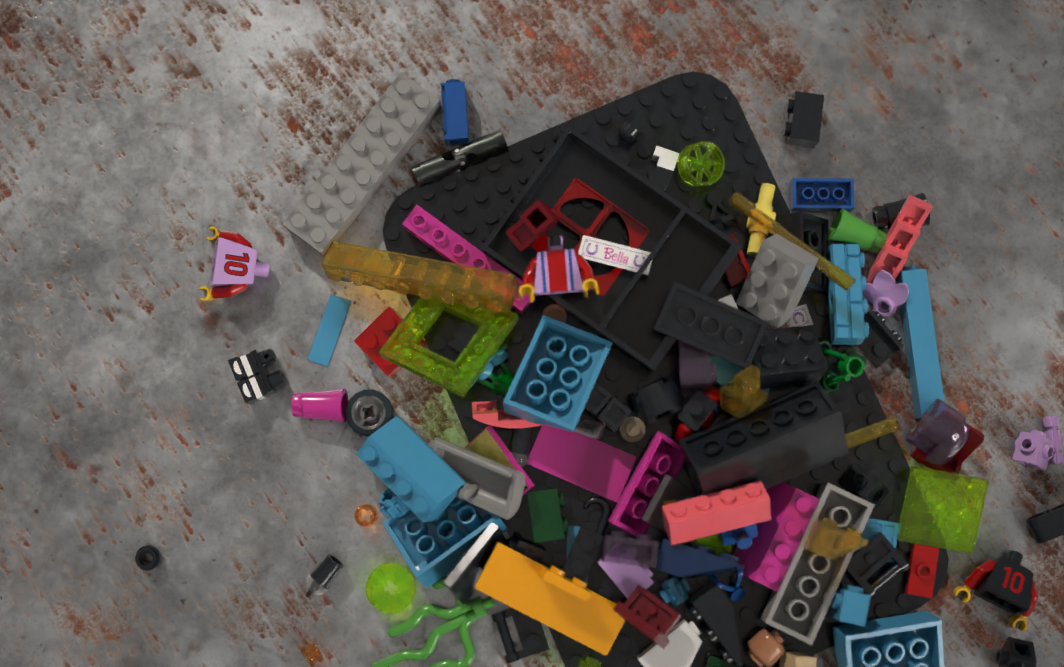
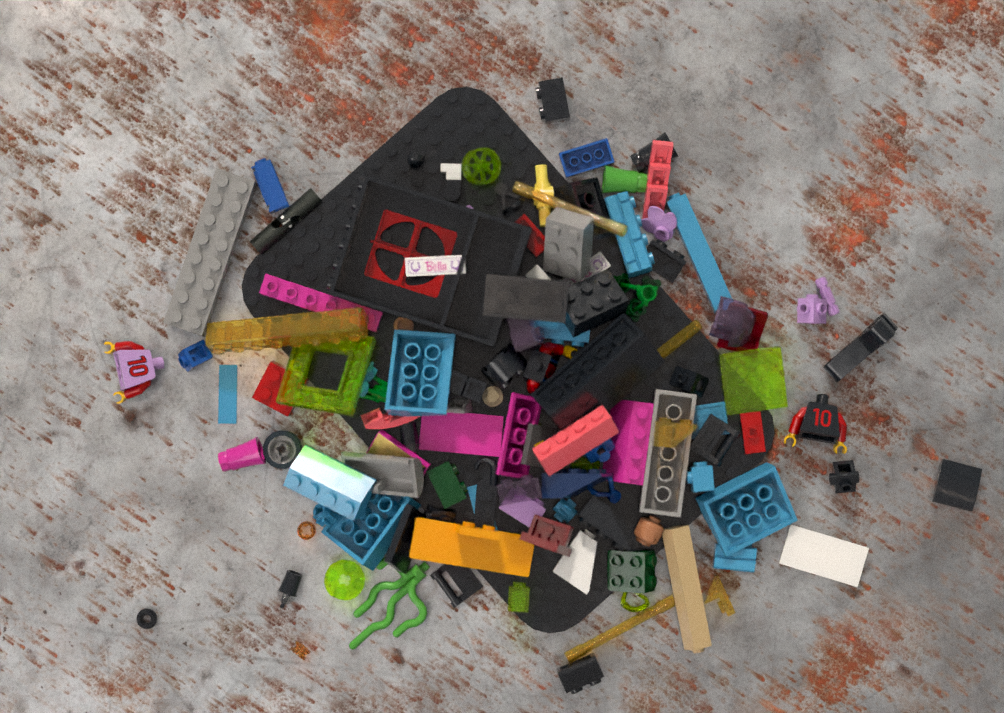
camera: 15 degrees left, 5 degrees up
black hips [228,349,286,405] -> none
dark red brick [505,200,559,252] -> none
torso [519,236,599,302] -> none
clear yellow brick [720,365,768,417] -> none
none -> blue bracket [178,339,213,372]

